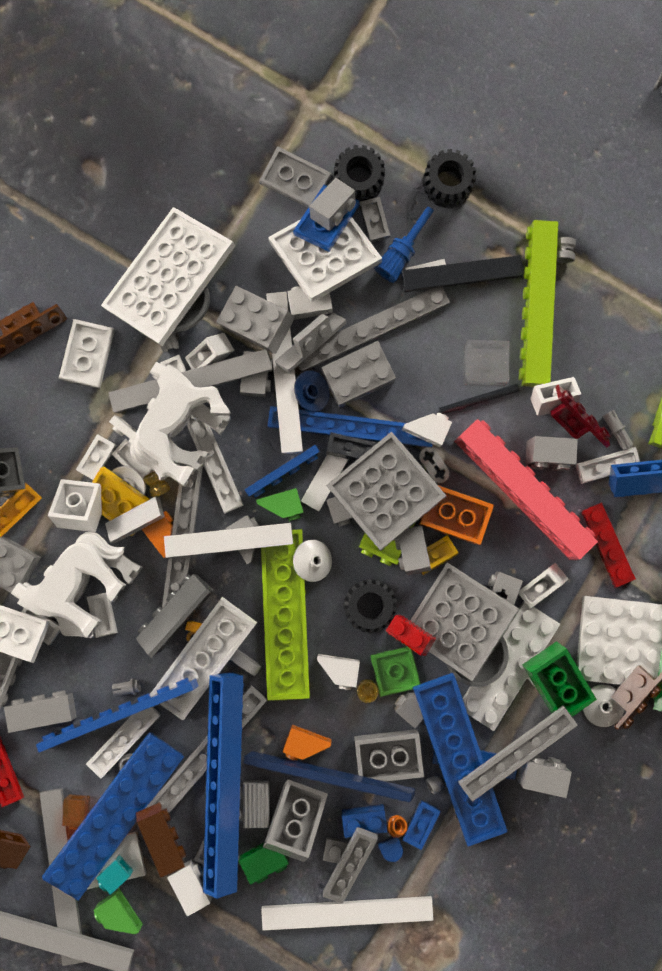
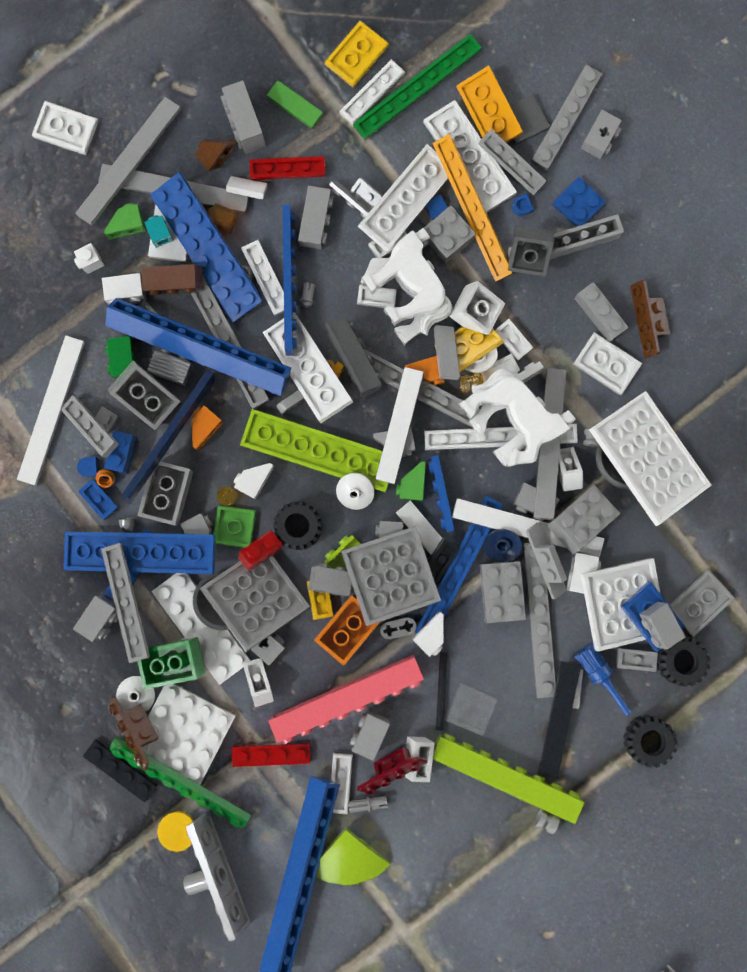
camera: 115 degrees right, 0 degrees up
none -> white brick [74,243,104,274]
none -> white tile [226,176,268,199]
none -> light grey brick [574,282,628,342]

